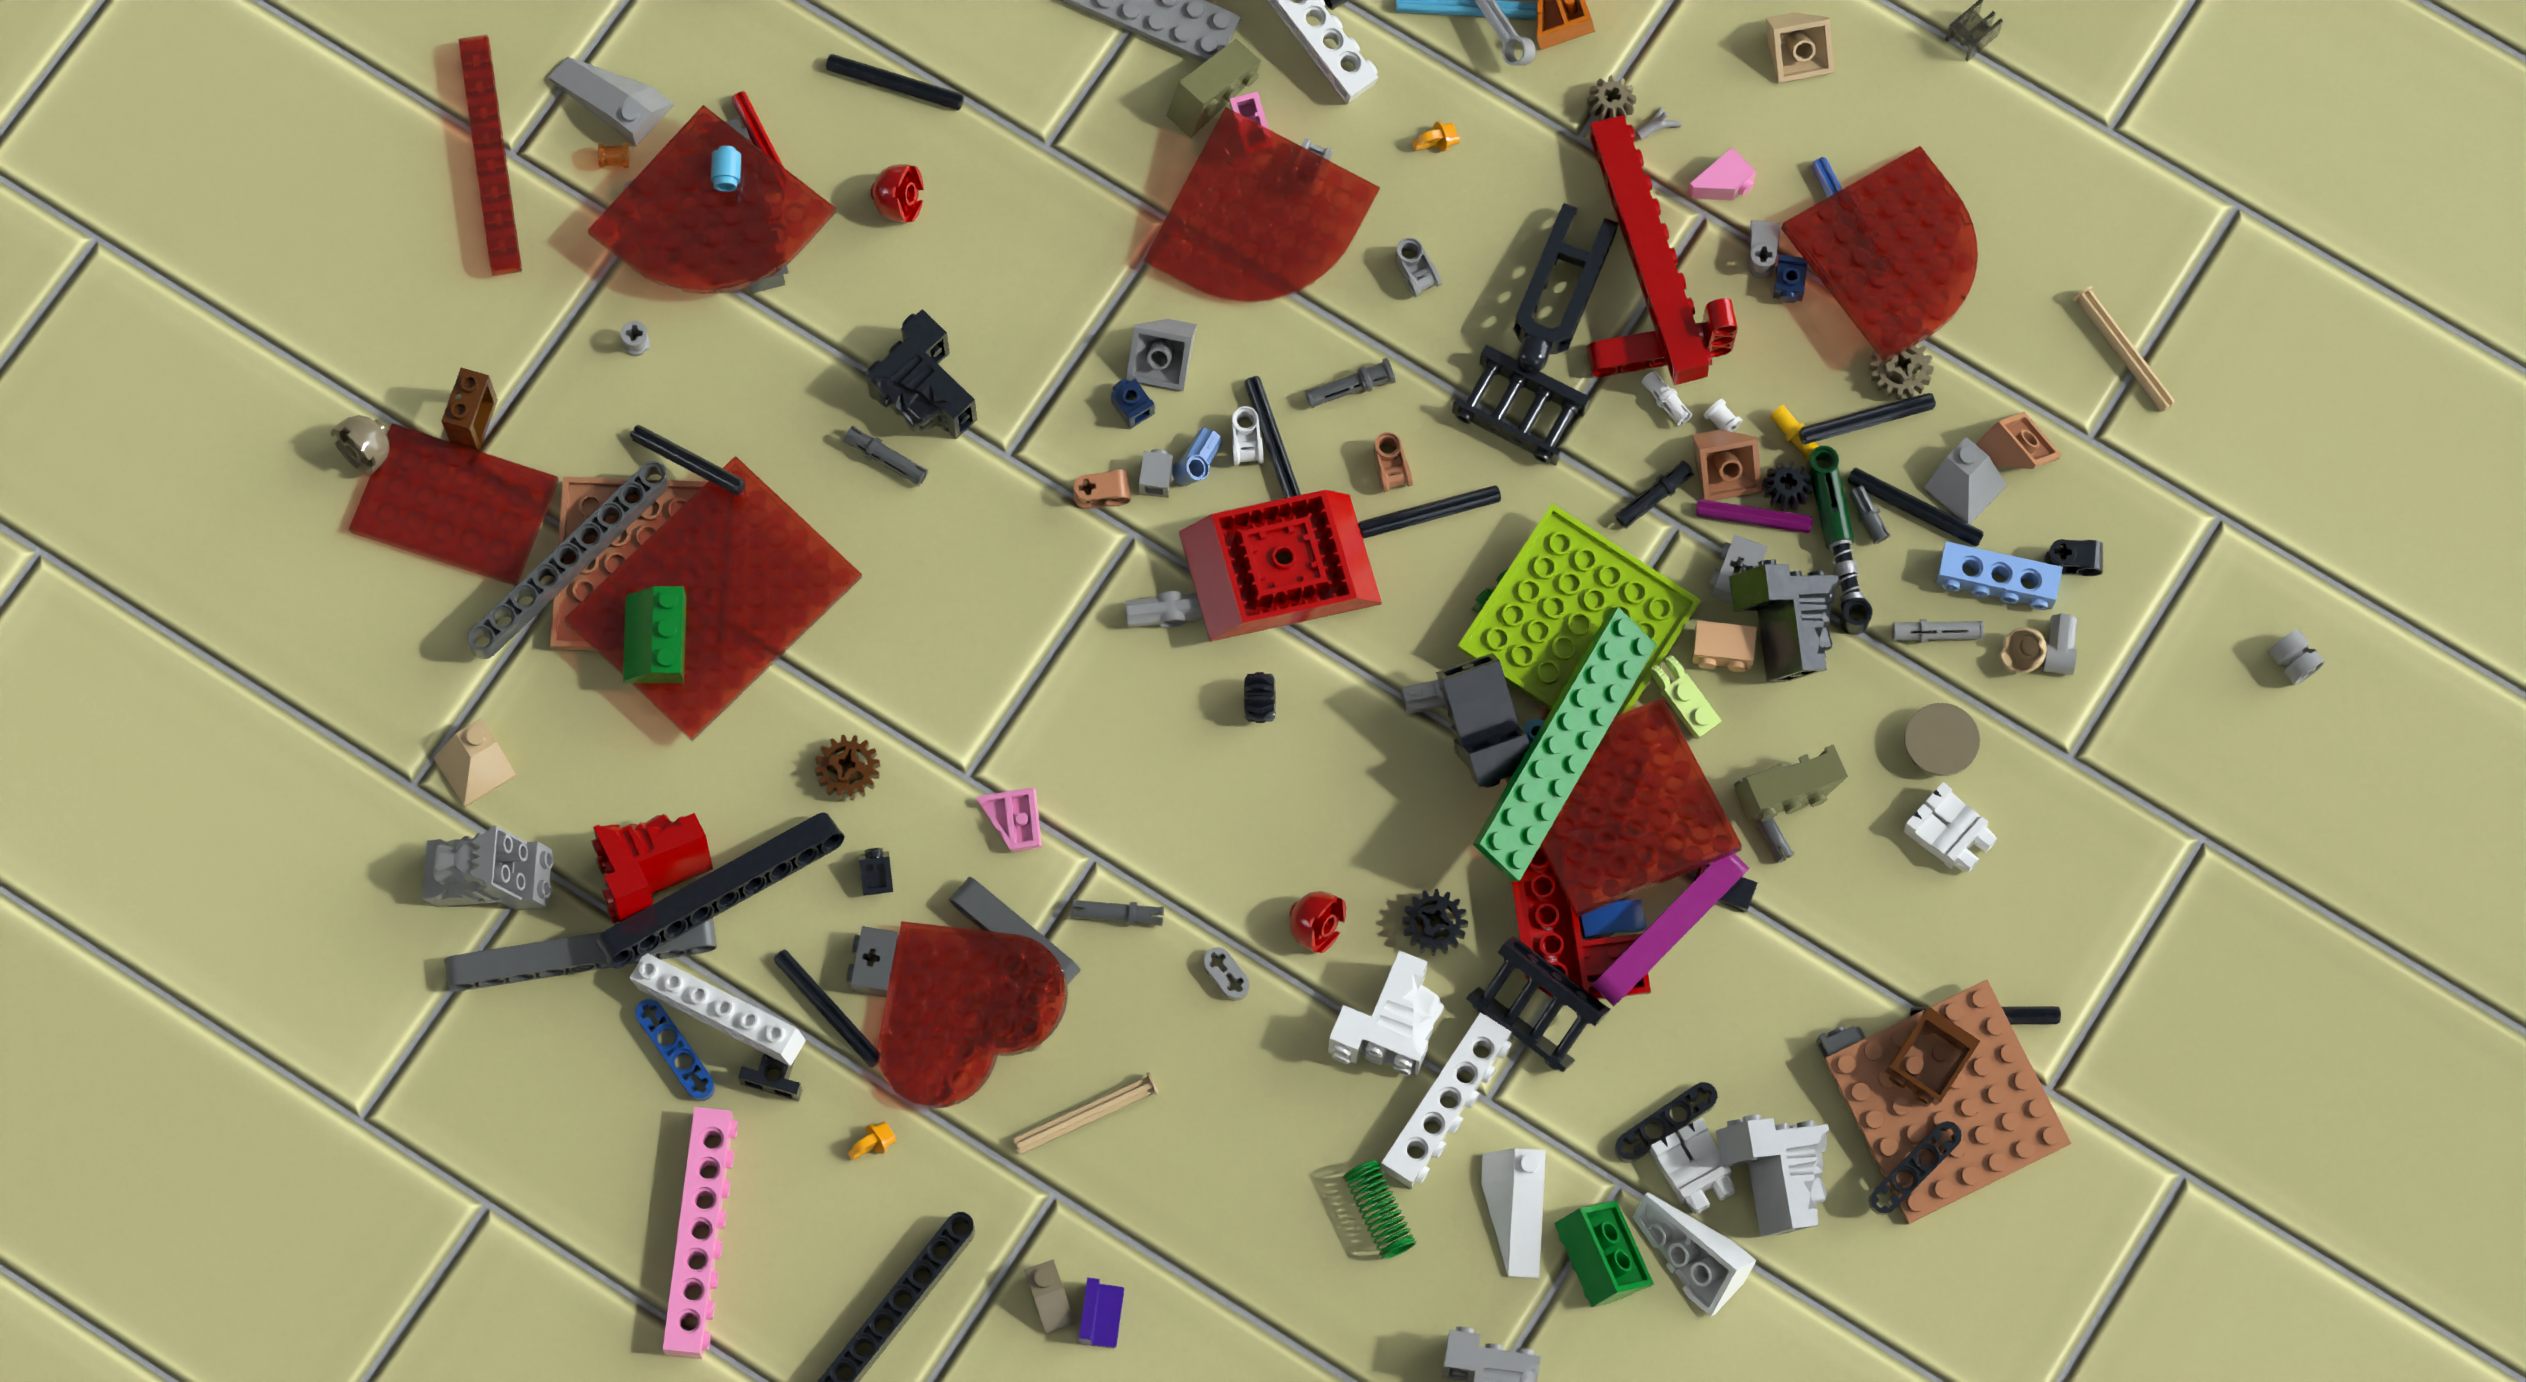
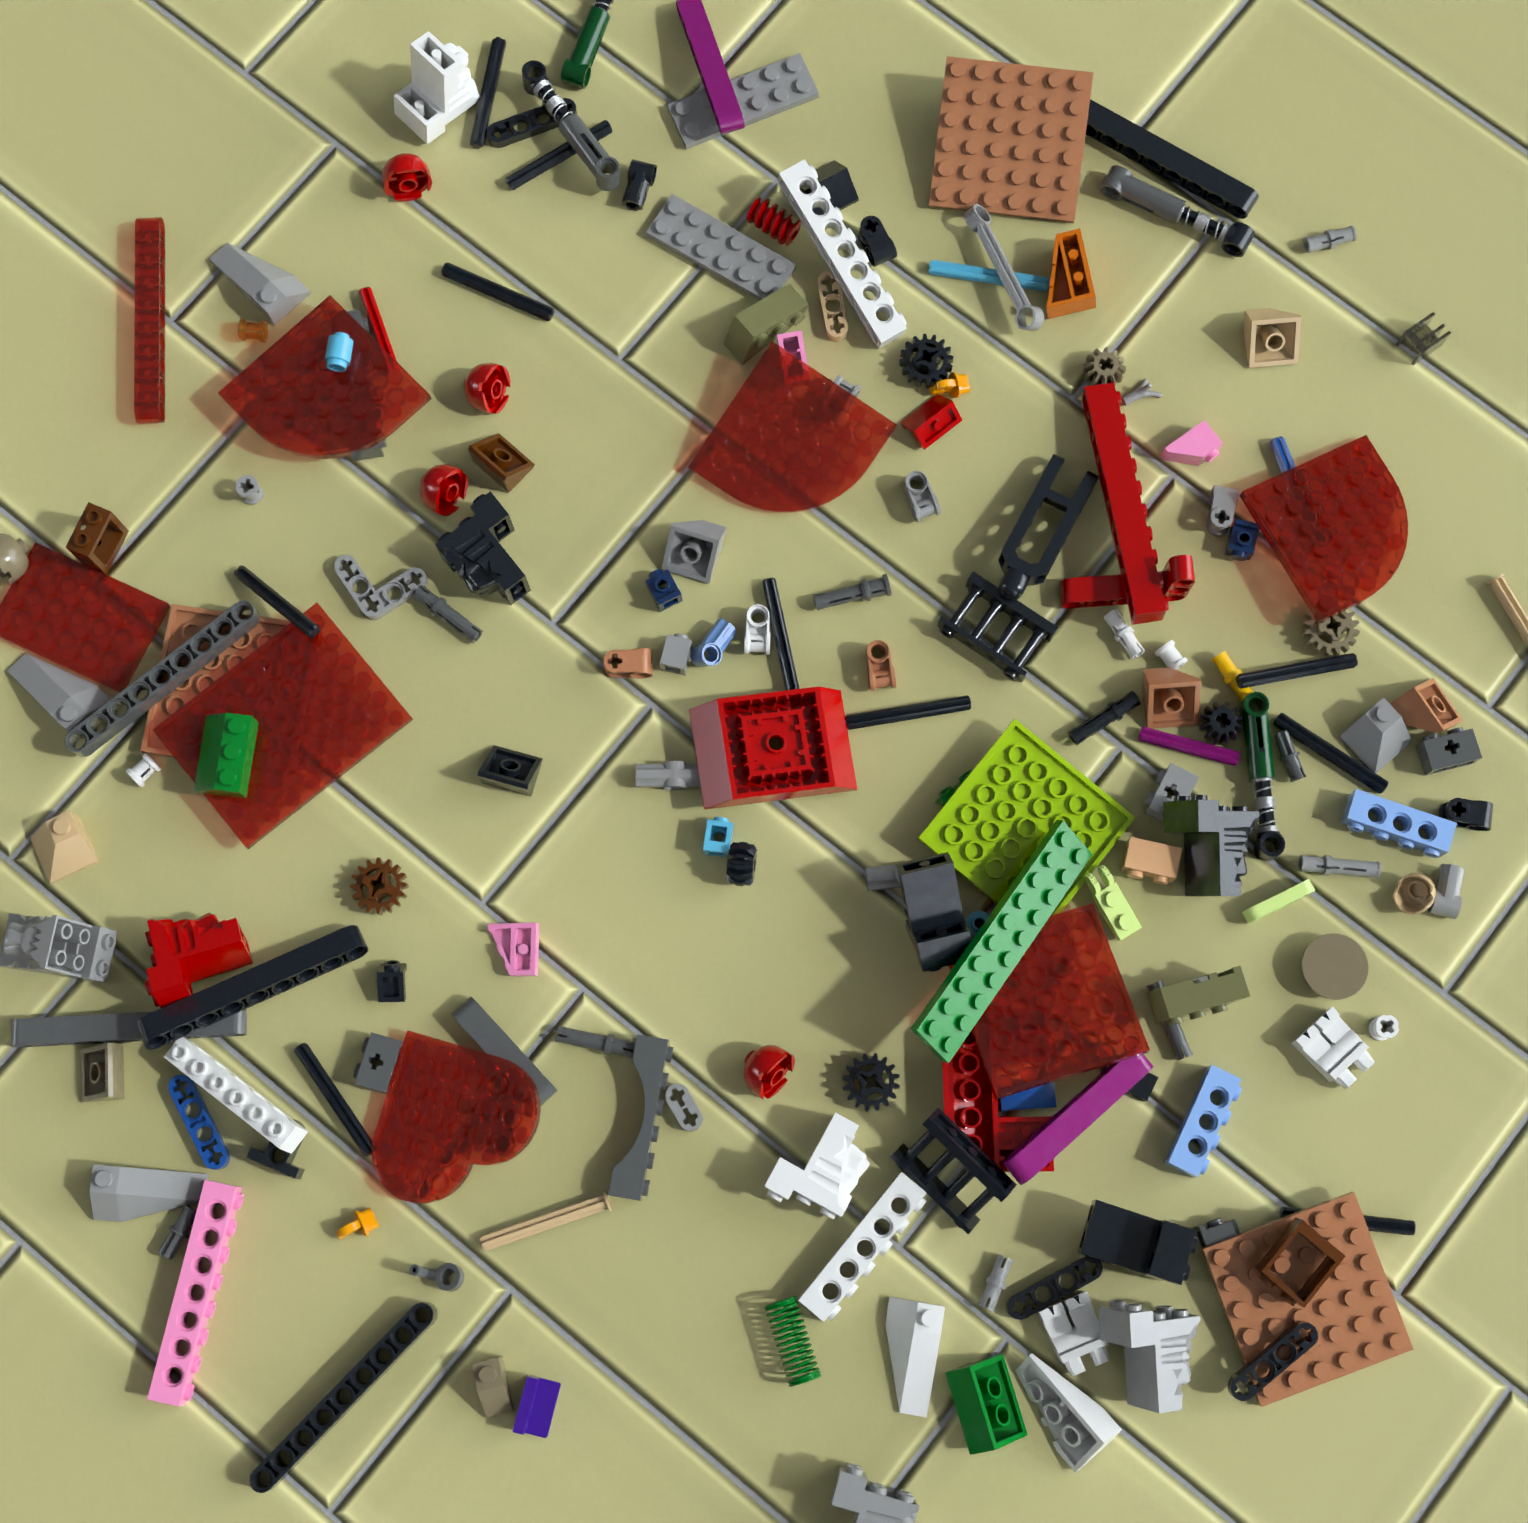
camera: 10 degrees right, 5 degrees up
none -> light grey wedge [7,653,111,732]
none -> dark tan slope [81,1043,124,1102]
none -> light grey wedge [89,1164,208,1222]
none -> white bush [126,753,161,787]
none -> dark grey axle [159,1205,197,1259]
none -> light grey beam [334,555,428,620]
none -> dark grey plate [409,1263,464,1292]
none -> red cylinder [420,464,468,516]
none -> reddish brown slope [468,433,535,493]
none -> black slope [477,745,543,797]
none -> dark grey arch [608,1034,673,1201]
none -> medium azure brick [703,817,734,858]
none -> tan beam [817,271,848,342]
none -> black gear [899,334,954,388]
none -> red panel [900,394,962,450]
none -> light grey pin [978,1254,1014,1312]
none -> black brick [1077,1200,1198,1285]
none -> light blue brick [1164,1065,1242,1178]
none -> yellowish green beam [1242,879,1315,924]
none -> white bush [1368,1015,1399,1041]
none -> dark grey brick [1416,727,1482,776]

